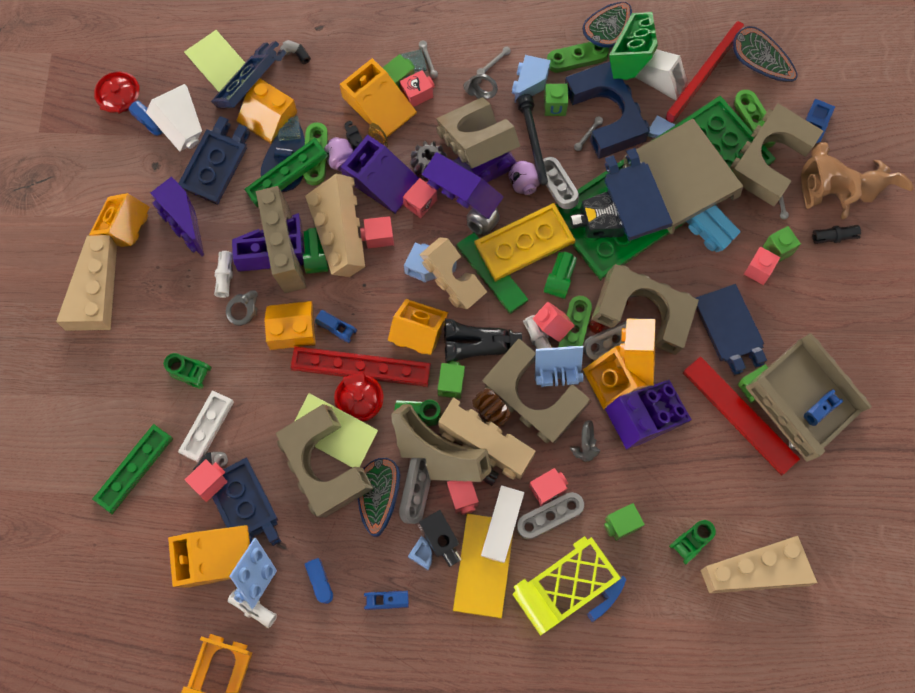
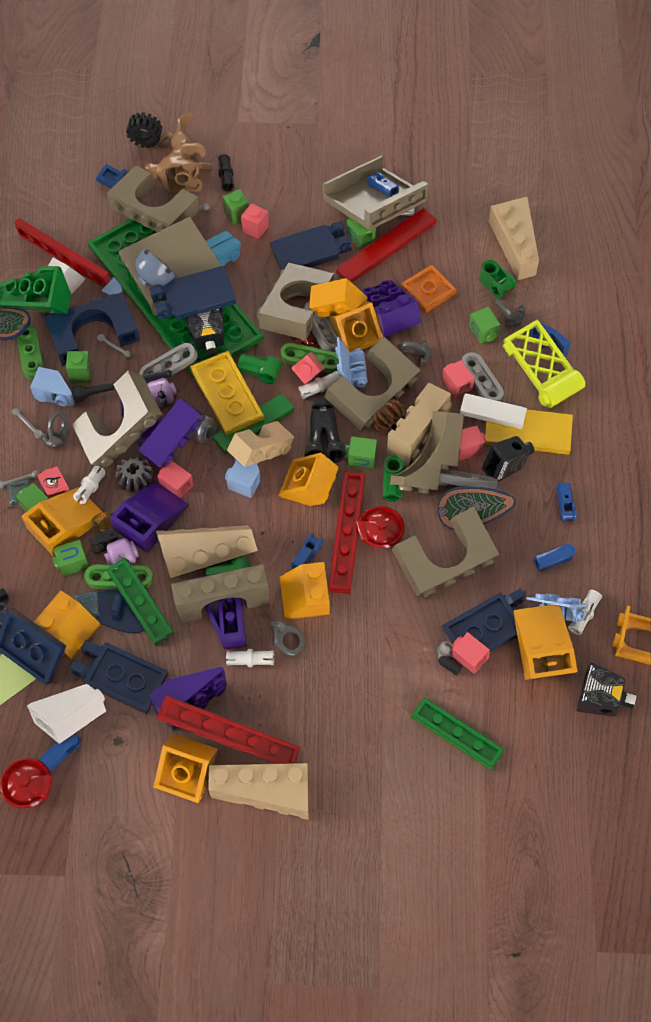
camera: 90 degrees left, 10 degrees down
green piece [163,353,212,389] -> none
white tile [178,390,234,463] -> none
yellowish green sticker [295,393,378,468] -> none
coral brick [360,216,394,249] -> none
light blue tile [408,536,432,570] -> none
shield [733,26,798,82] -> none
bright green plate [734,90,776,148] -> none
none -> bright green brick [52,539,89,577]
none -> white pin [73,466,106,504]
none -> black tyre [126,112,162,148]
none -> sand blue cylinder [135,248,176,287]
none -> red tile [156,695,301,764]
none -> orange tile [400,265,457,313]
none -> dark grey piece [493,299,525,327]
none -> black torso [576,662,636,716]

